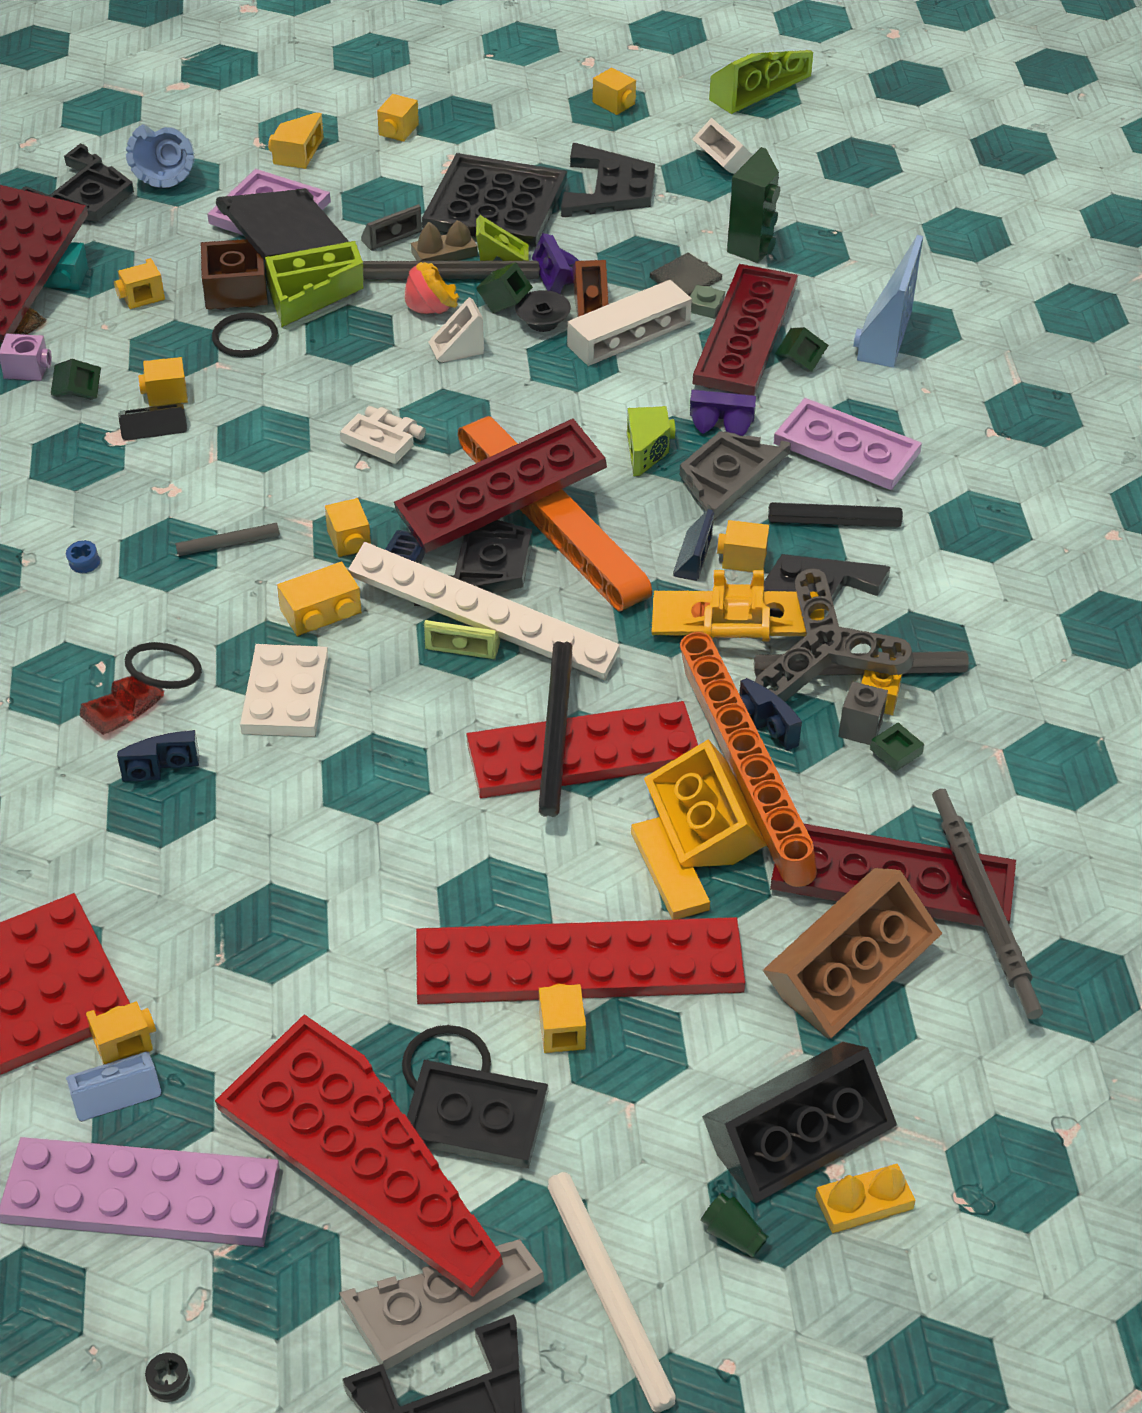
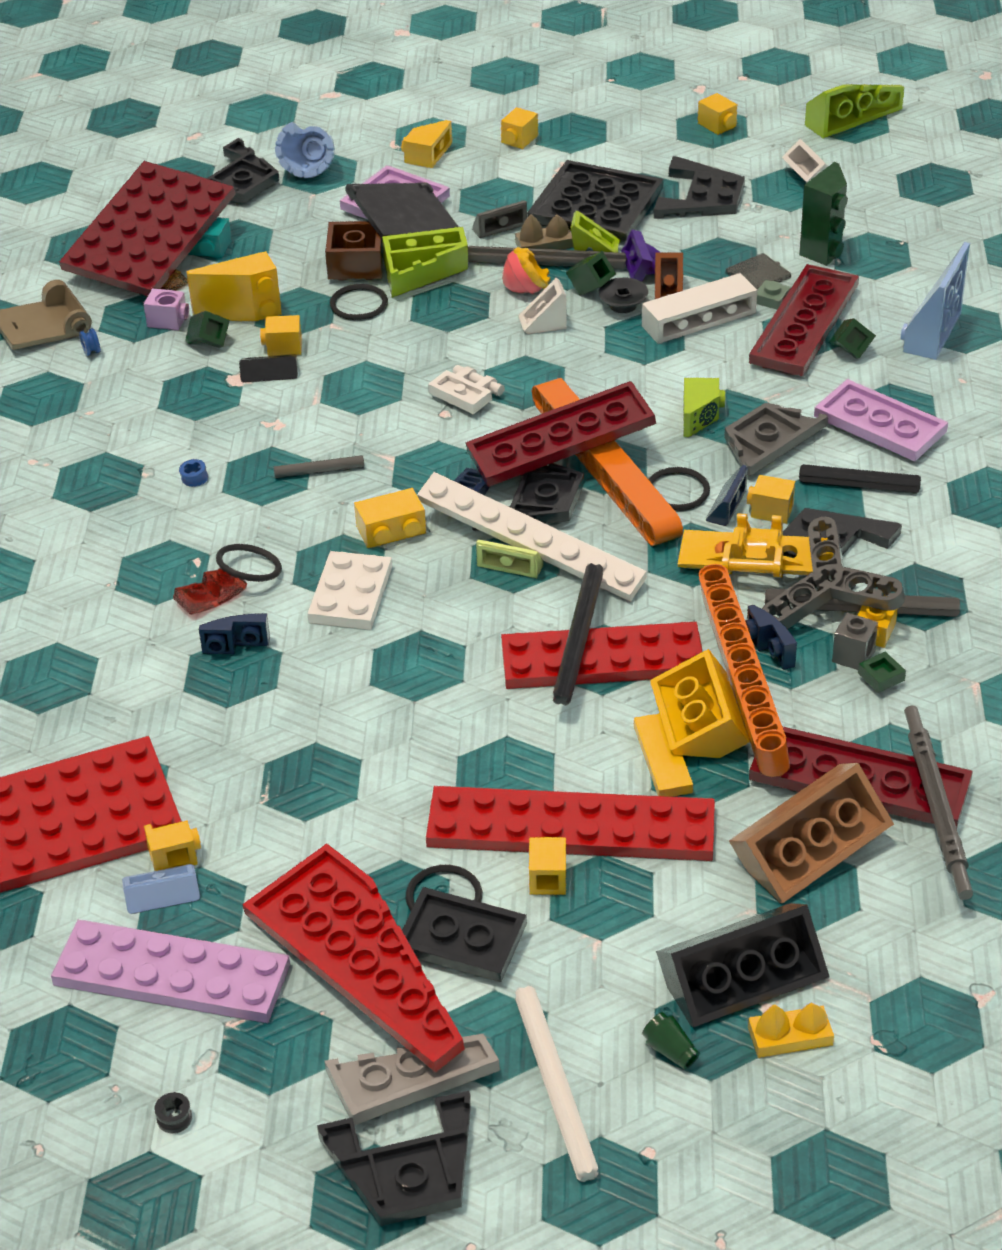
camera: 10 degrees right, 5 degrees down
yellow brick [114,258,165,309] -> none
yellow brick [325,498,371,557] -> none
dark purple tile [690,389,756,436] -> none
none -> yellow slope [186,251,282,321]
none -> black tyre [648,467,710,511]

